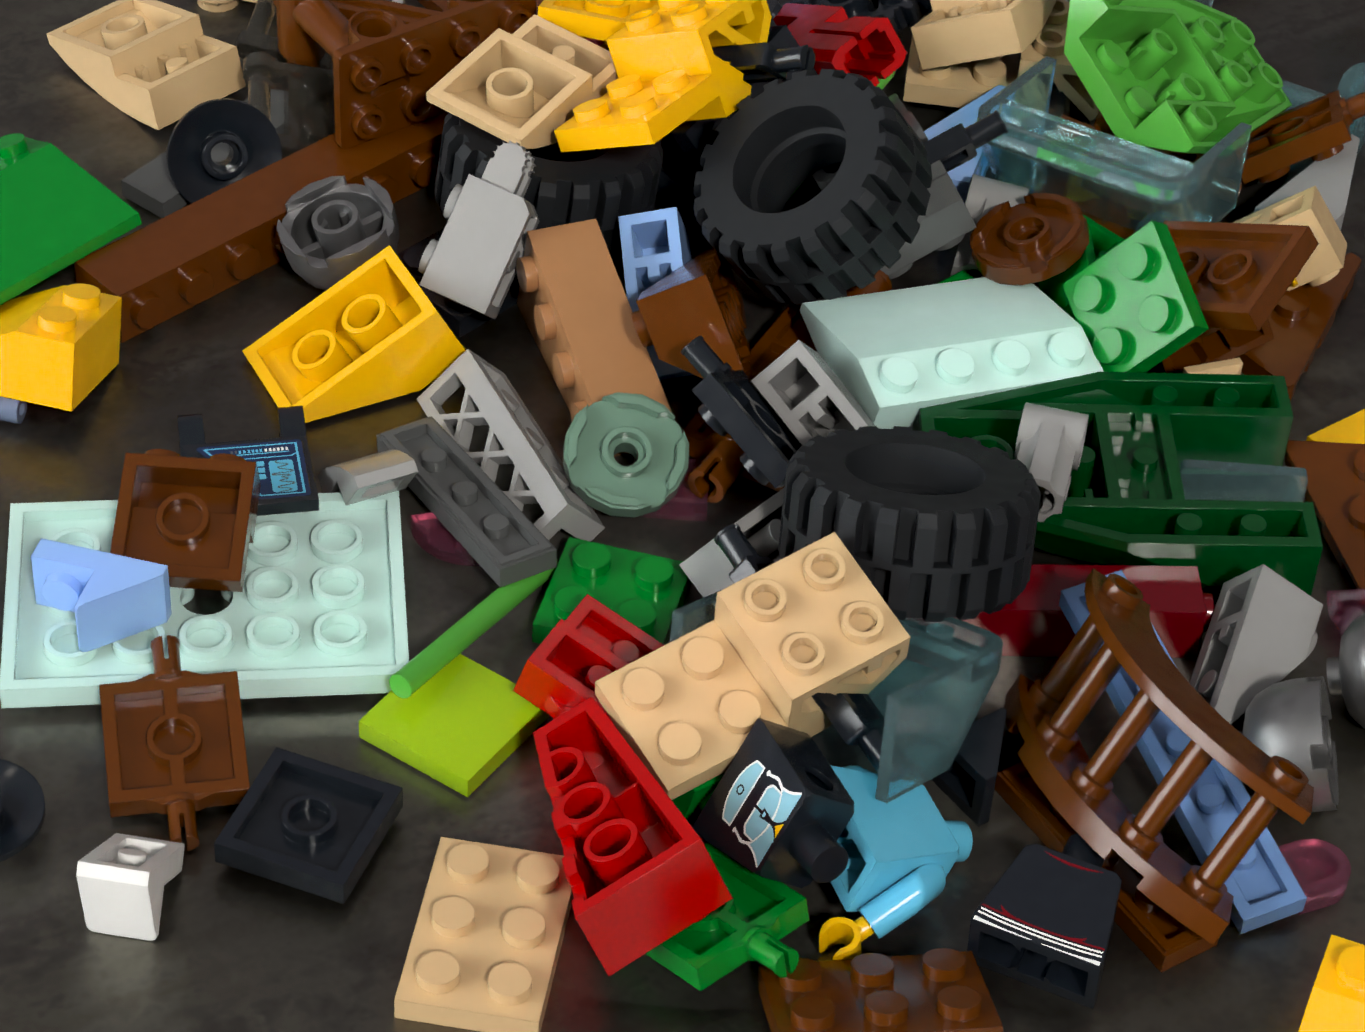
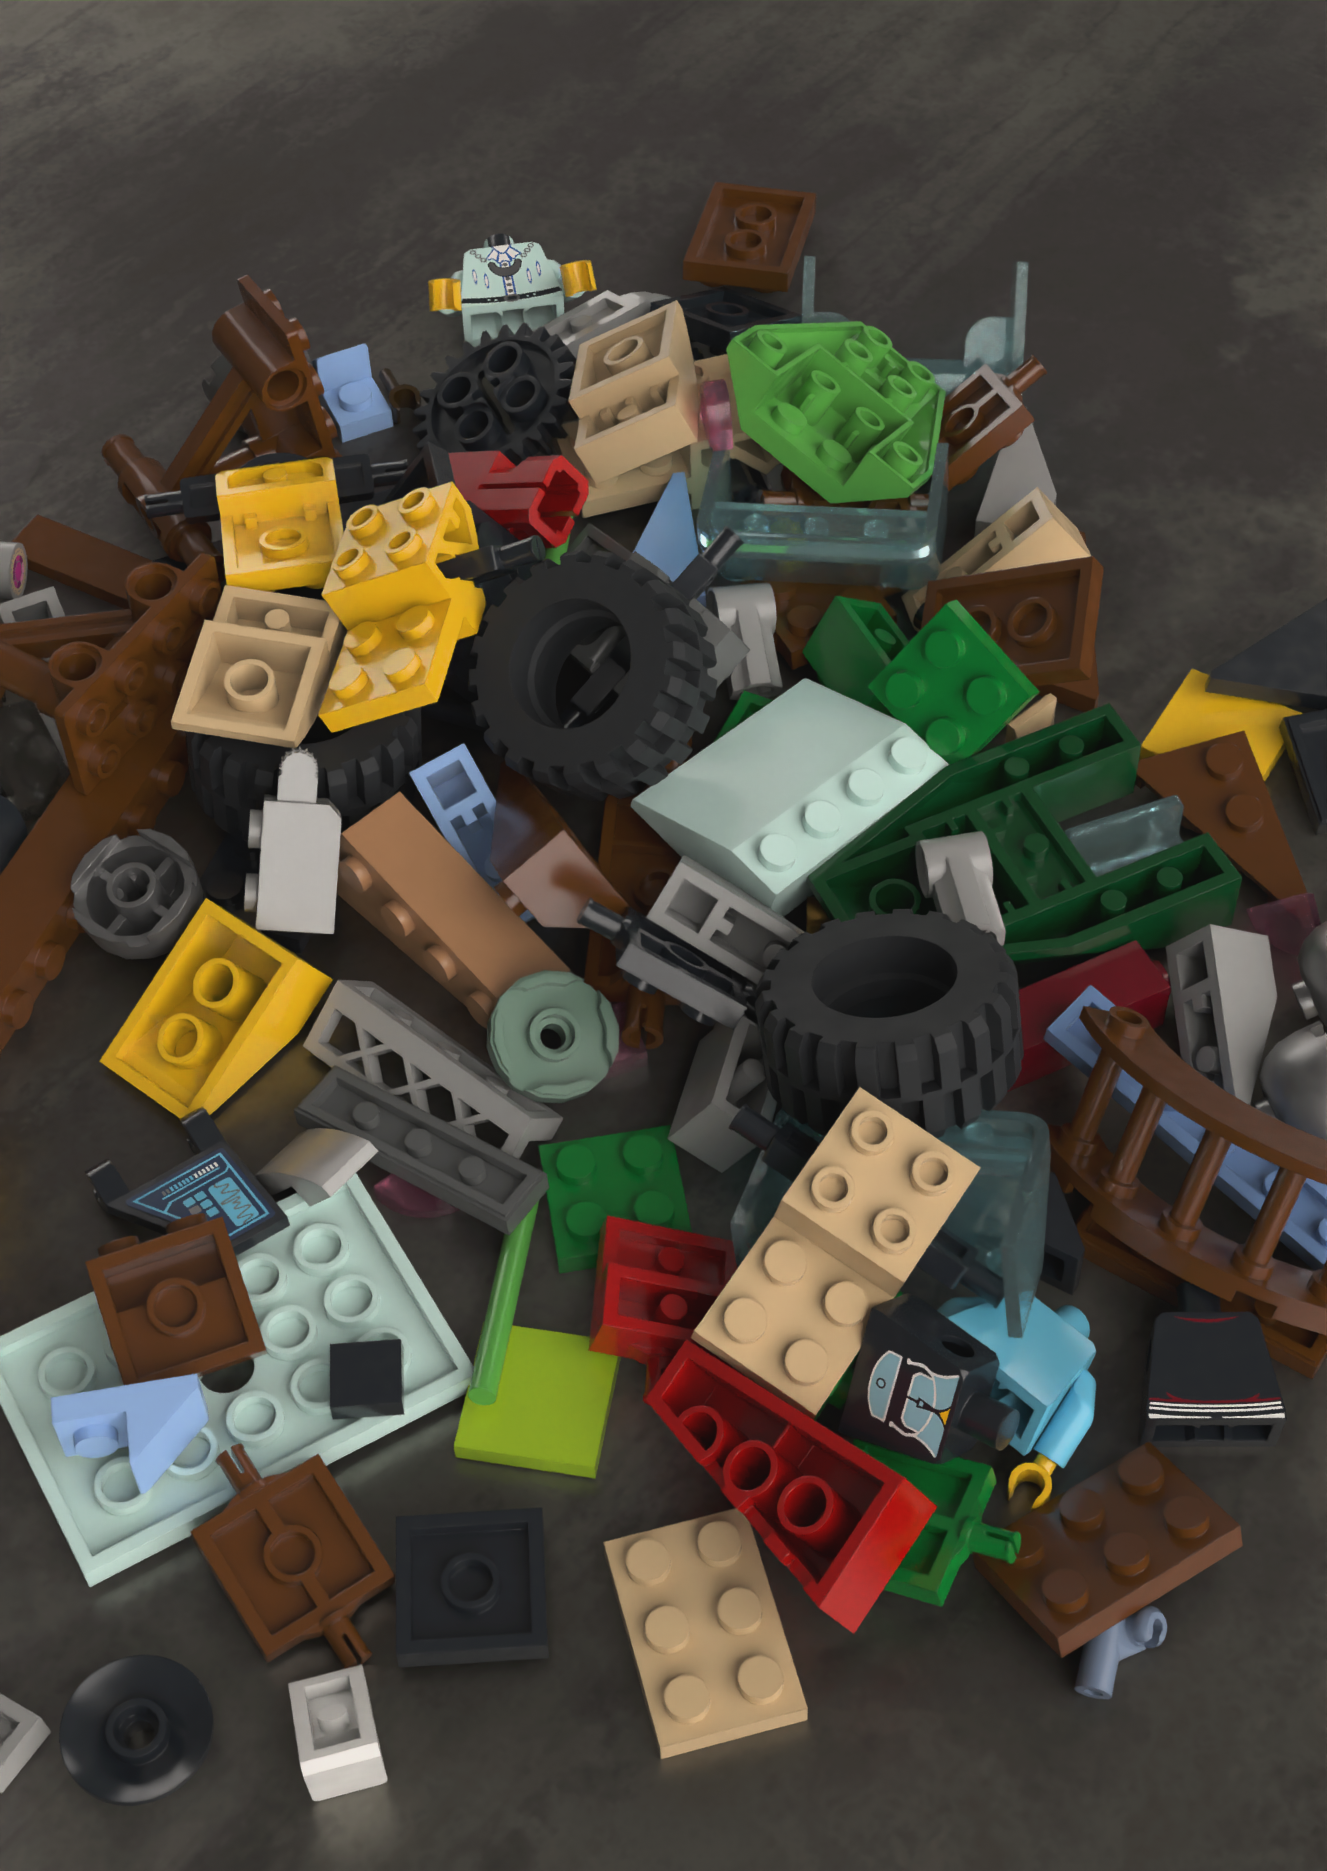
camera: 20 degrees left, 10 degrees up
reddish brown plate [970,193,1089,285] -> none
none -> black tile [330,1339,405,1420]
none -> clear pink tile [699,379,733,452]

